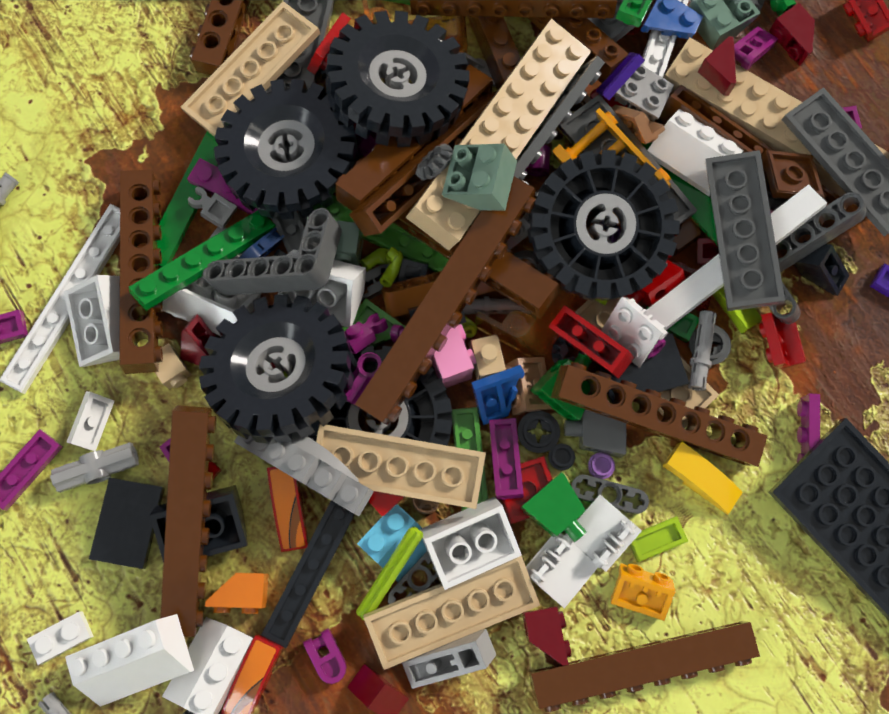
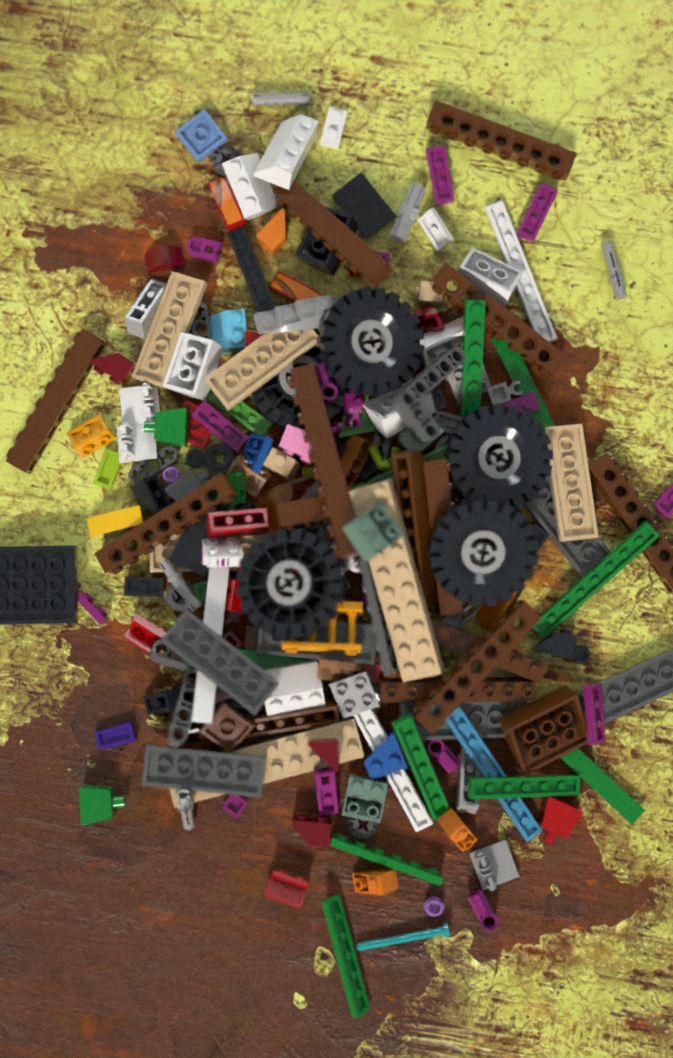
camera: 135 degrees right, 10 degrees up
dark blue piece [239,227,285,259] -> none
red plate [307,12,351,75] -> none
lime axle [356,526,423,620] -> none
dark grey gear [416,143,453,180] -> none
dark purple tile [596,52,645,100] -> none
none -> black plate [124,576,165,597]
none -> black slope [130,474,171,514]

